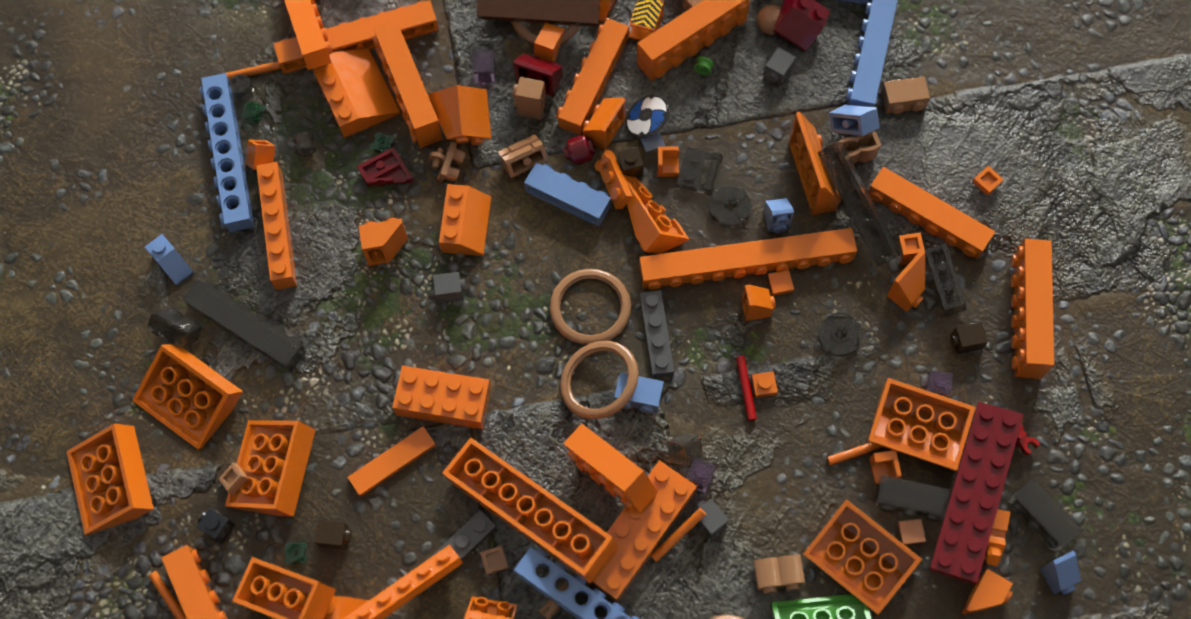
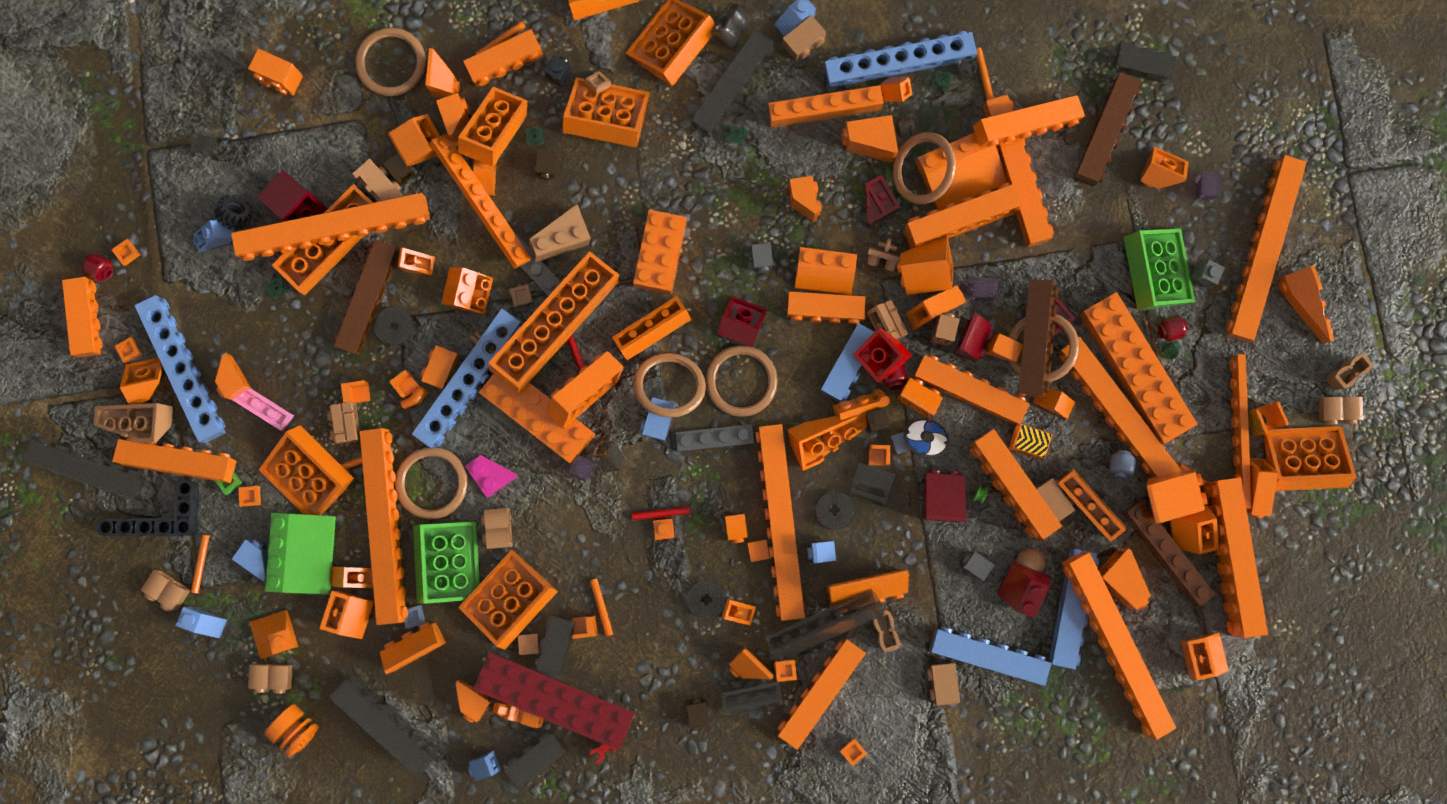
camera: 90 degrees right, 15 degrees up
orange tile [348,427,436,497] -> none
orange bar [651,508,706,562] -> none
dark grey brick [693,499,729,539] -> none
medium blue brick [829,105,880,136] -> none
orange slope [868,378,976,471] -> none
brick [924,370,953,398] -> none
orange brick [1010,238,1054,379] -> none
none -> dark pink wing [465,455,518,498]
none -> medium nougat wedge [528,204,591,262]
none -> red bar [567,335,585,371]
none -> orange brick [612,296,692,360]
none -> dark red slope [717,296,767,347]
none -> orange slope [722,598,756,626]
none -> clear green plate [726,124,748,146]
none -> medium nougat brick [782,15,826,61]
none -> orange brick [787,292,866,325]
none -> orange slope [841,115,898,163]
none -> red slope [853,328,912,383]
none -> medium nougat wedge [893,132,956,204]
none -> orange slope [905,285,966,330]
none -> dark red slope [921,470,966,523]

